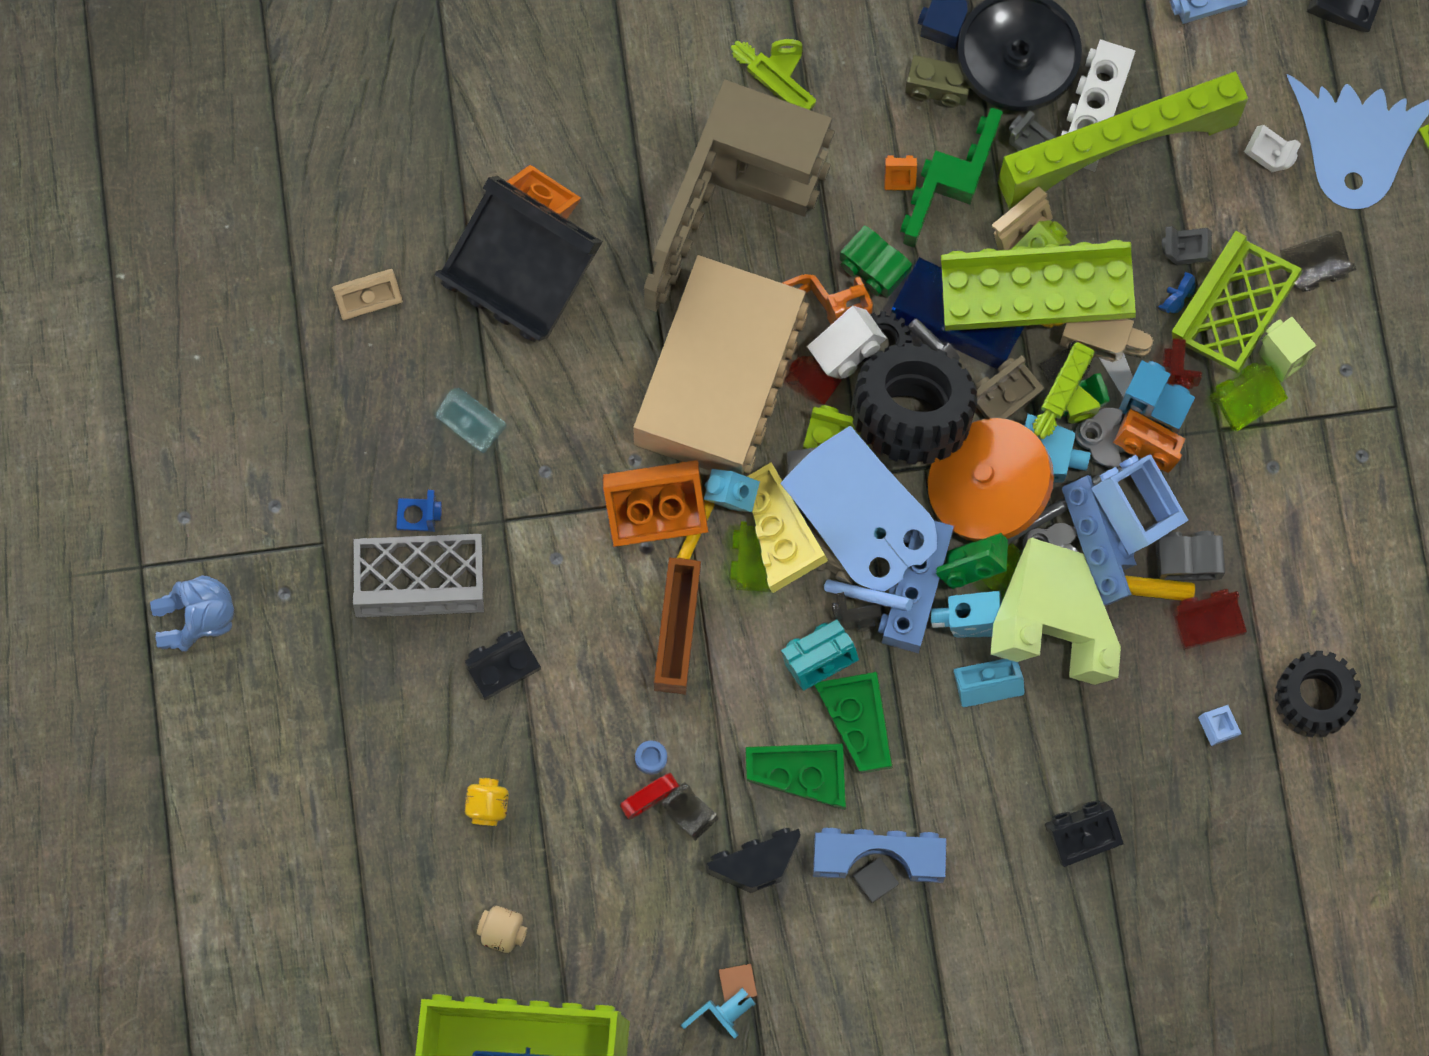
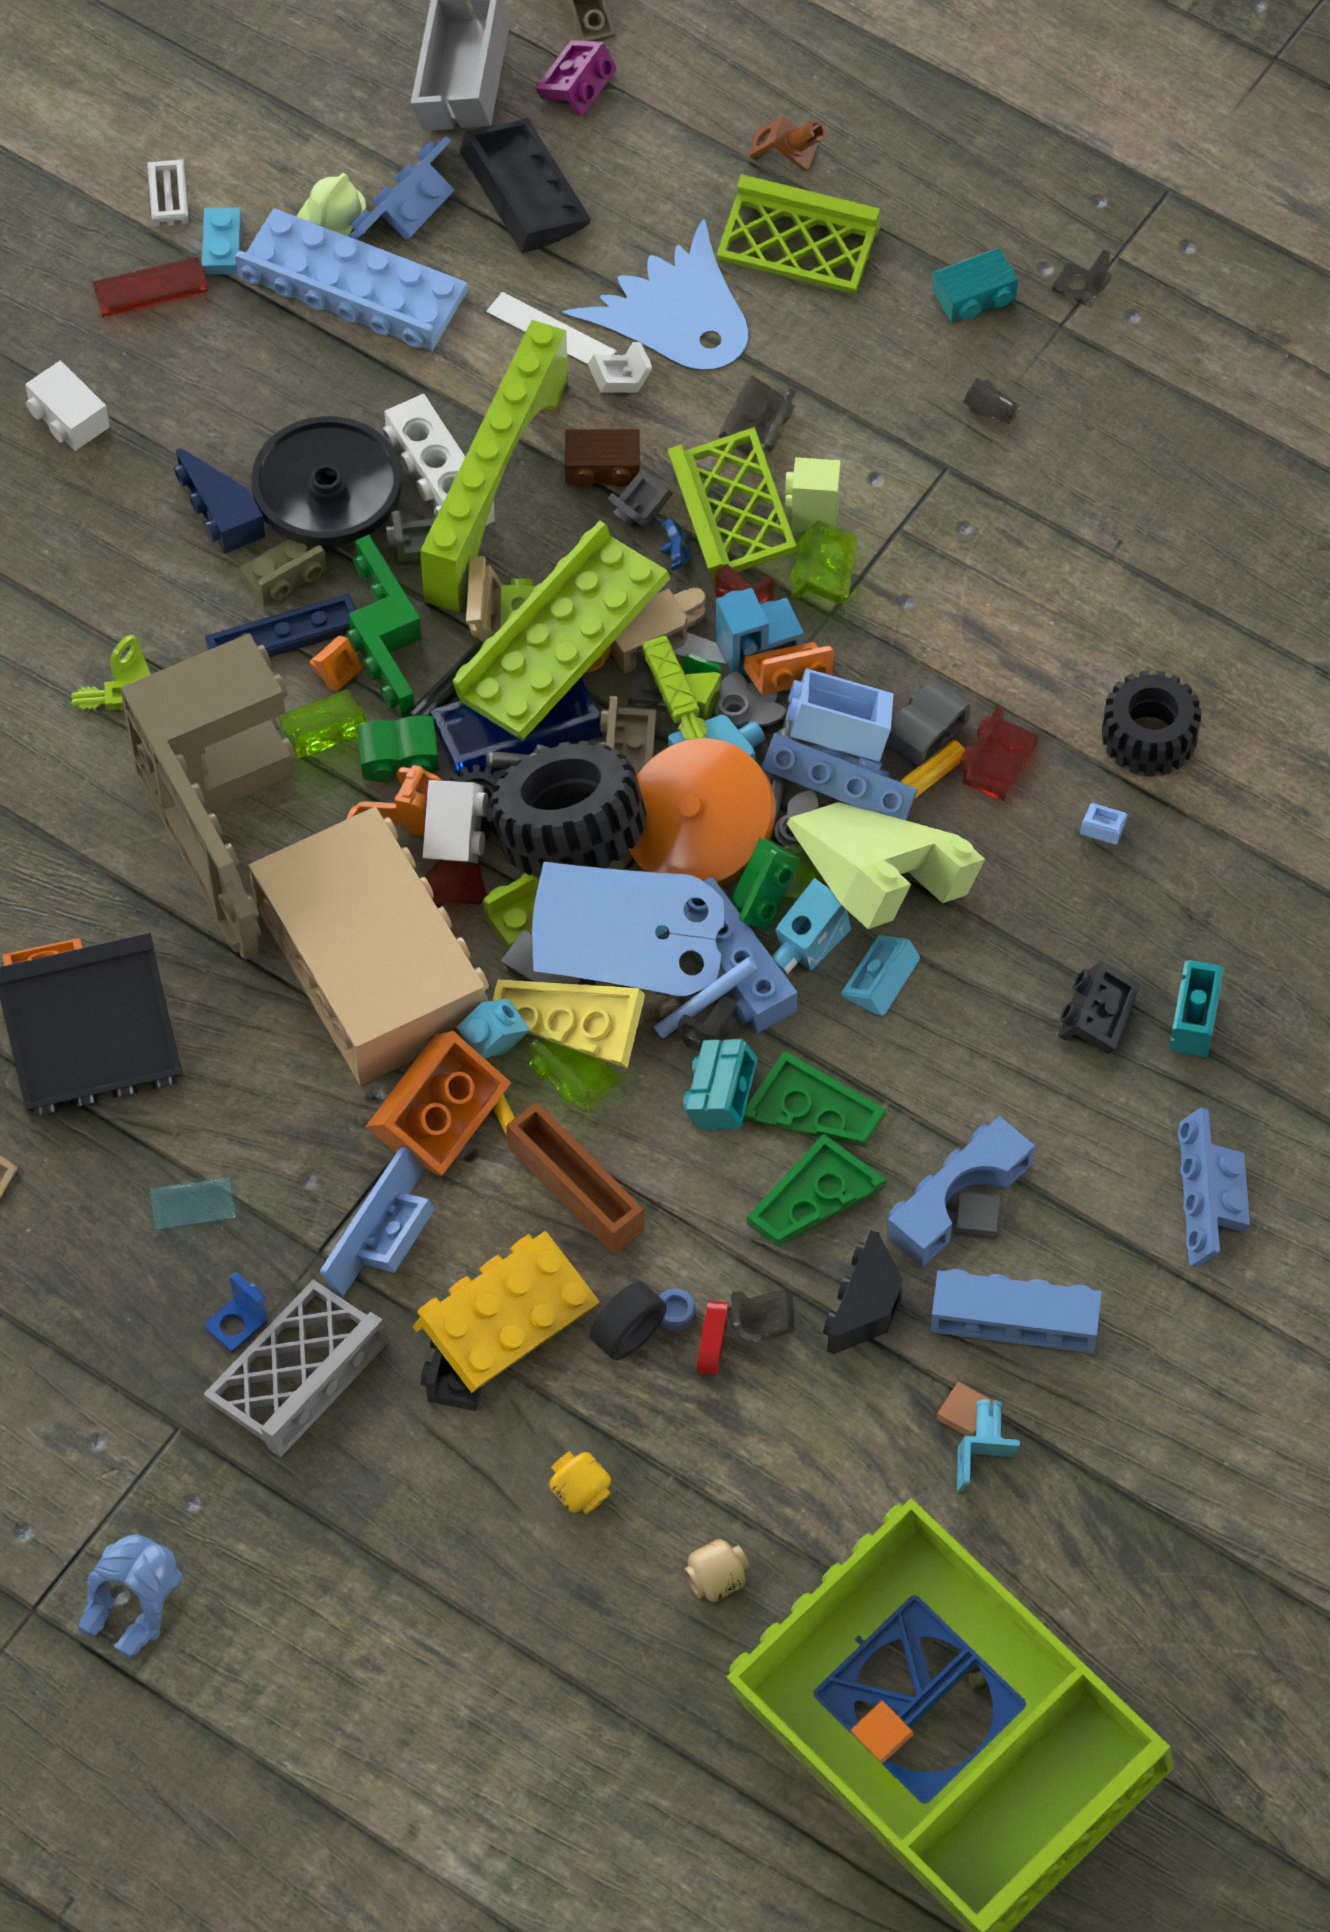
camera: 45 degrees left, 15 degrees down
none -> dark blue tile [205,593,356,657]
none -> clear neon green bracket [278,689,366,759]
none -> medium blue bracket [320,1146,435,1297]
none -> black axle [408,641,483,719]
none -> yellow bracket [412,1231,600,1393]
none -> white sticker [486,292,616,364]
none -> reddish brown brick [565,429,640,487]
none -> black tyre [590,1281,667,1361]
none -> medium blue brick [930,1269,1102,1353]
none -> teal brick [1169,960,1224,1057]
none -> medium blue bracket [1178,1108,1250,1267]

